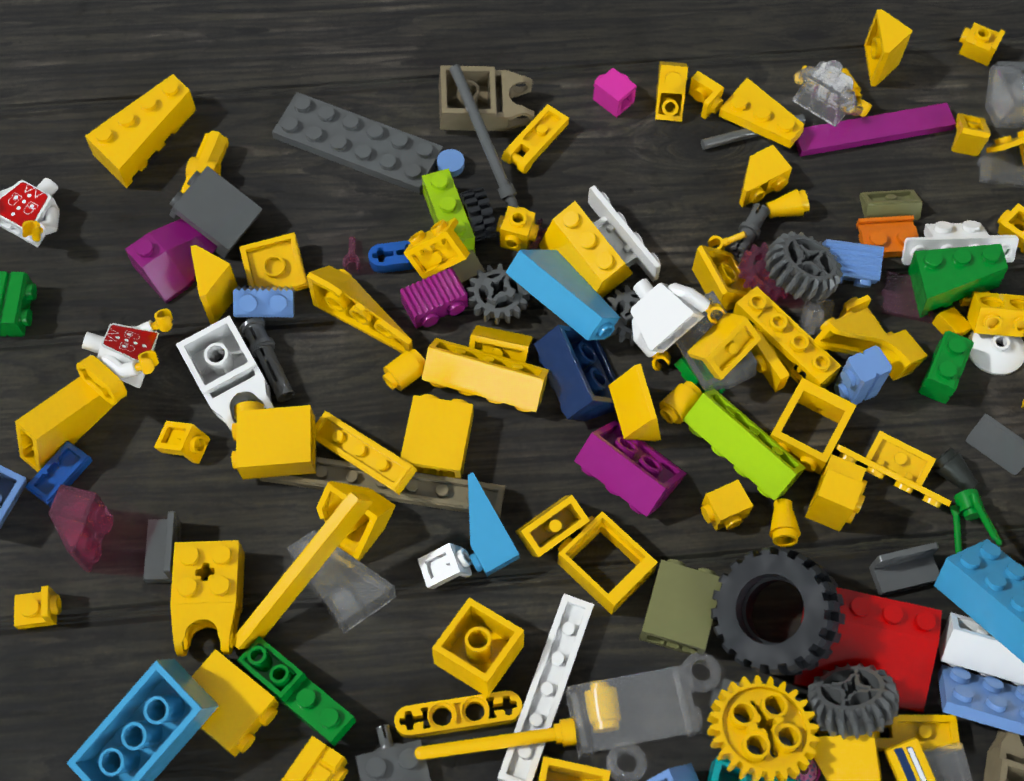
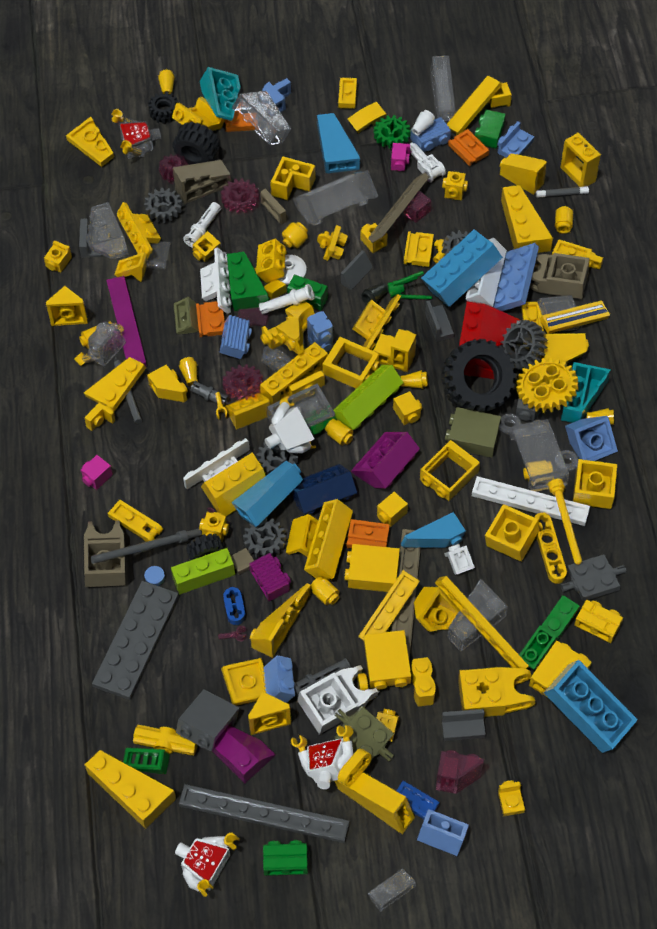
camera: 90 degrees left, 5 degrees down
yellow bracket [403,218,470,279] -> none
yellow brick [515,495,590,557] -> none
yellow slope [608,364,661,441] -> none
yellow slope [655,61,688,122] -> none
yellow panel [687,313,762,380] -> none
dark grey gear [764,231,843,303] -> none
none -> green slope [123,748,170,774]
none -> dark grey tile [179,784,349,843]
none -> white pin [259,284,314,314]
none -> olive plate [334,706,394,761]
none -> orange plate [347,519,390,548]
none -> yellow brick [377,492,408,527]
none -> yellow brick [411,657,435,706]

